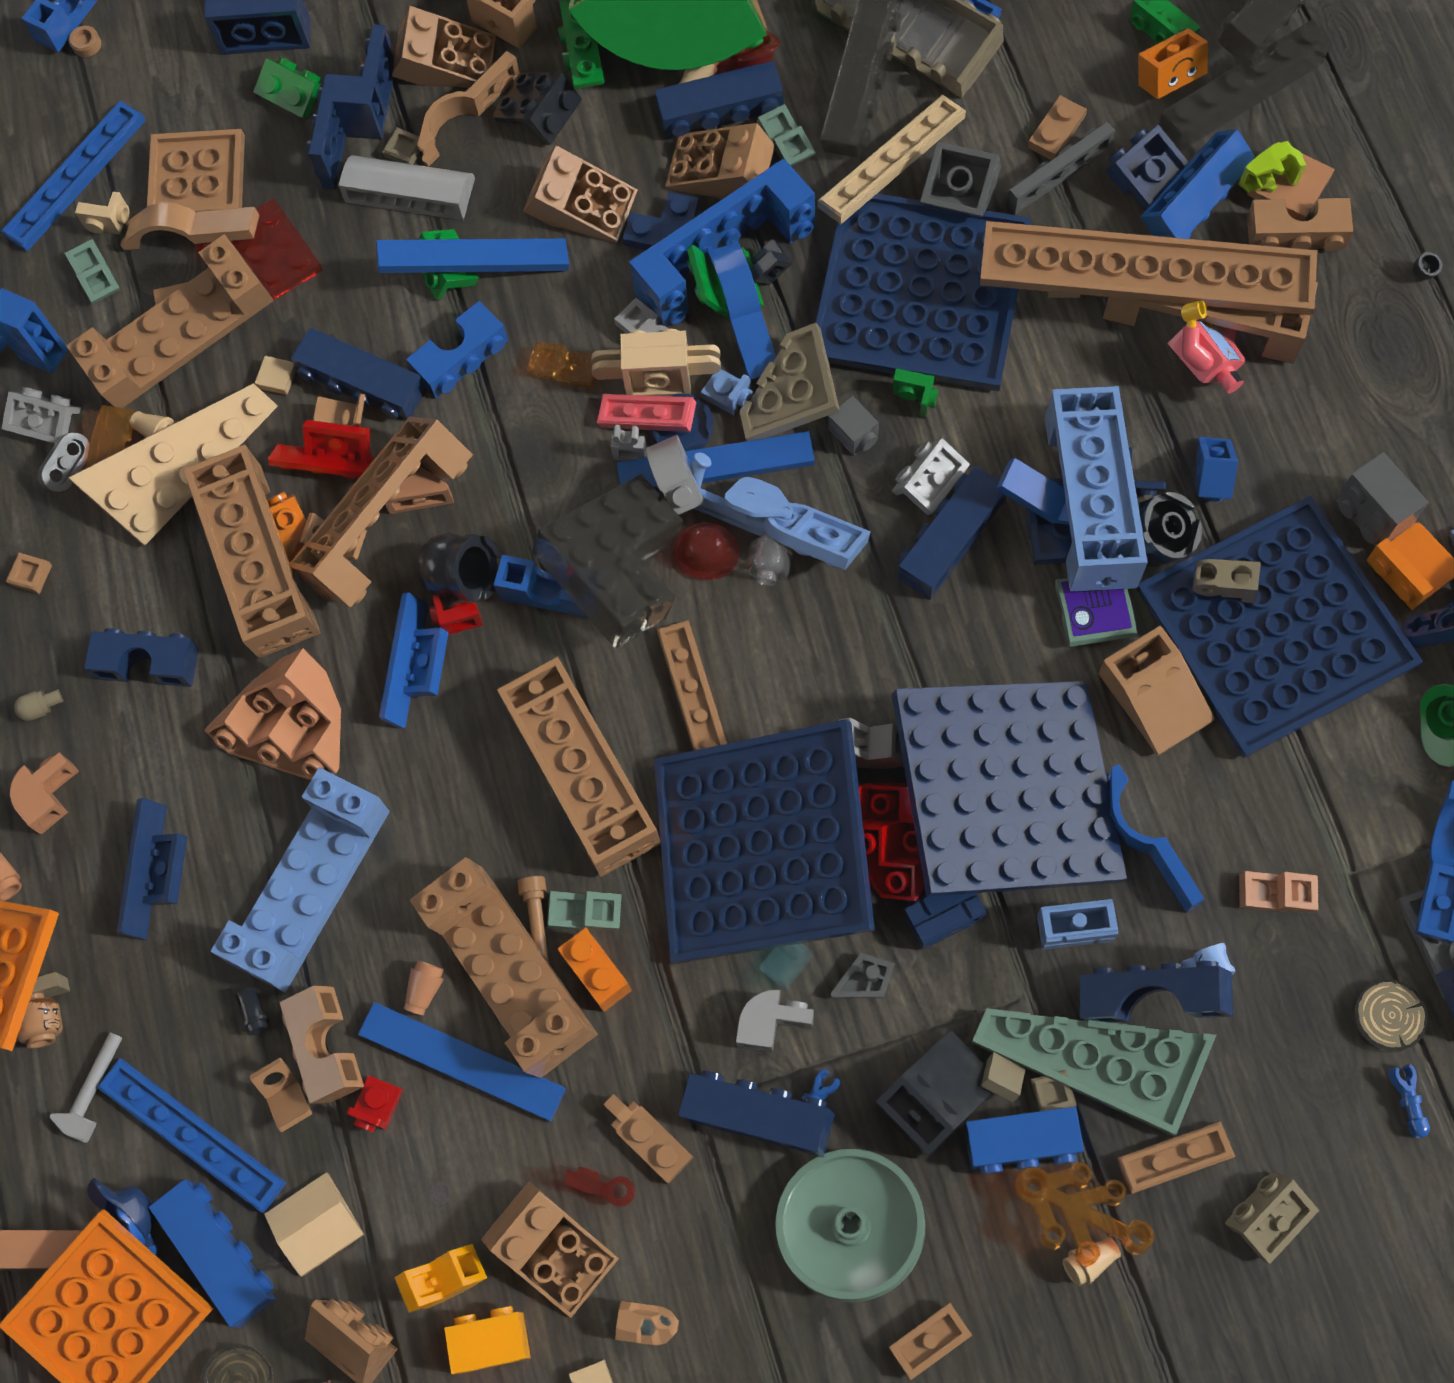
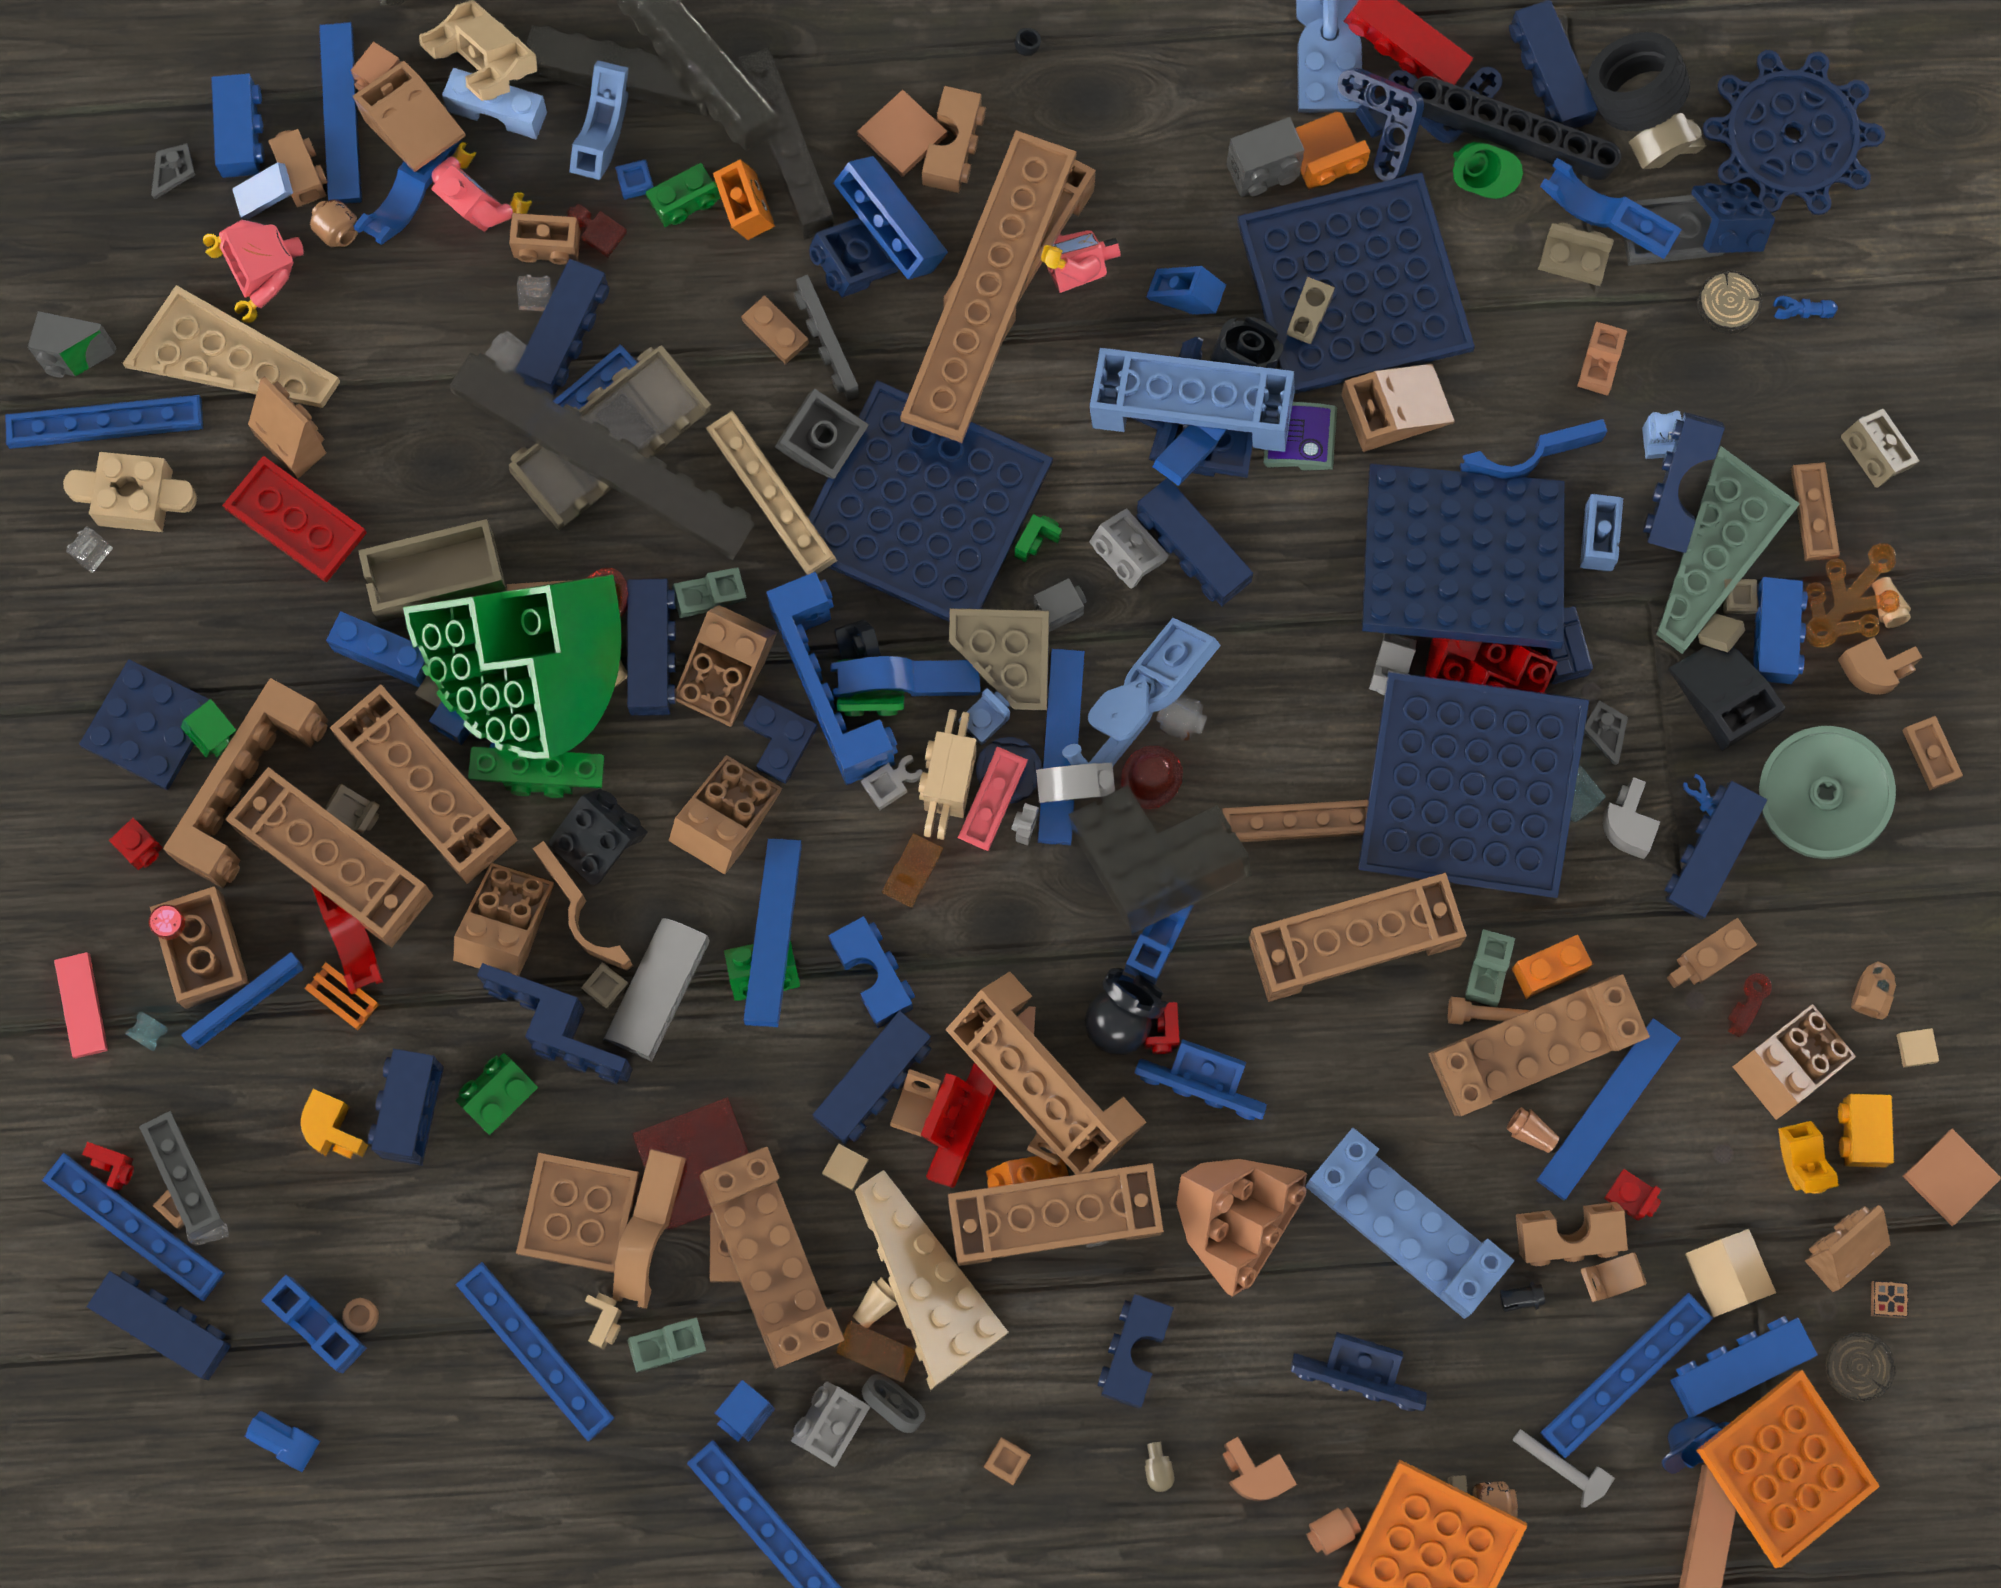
camera: 85 degrees left, 5 degrees up
lime hand [1239,141,1306,193] -> none
none -> dark tan bracket [1538,223,1614,286]
none -> medium nougat brick [1838,637,1922,695]

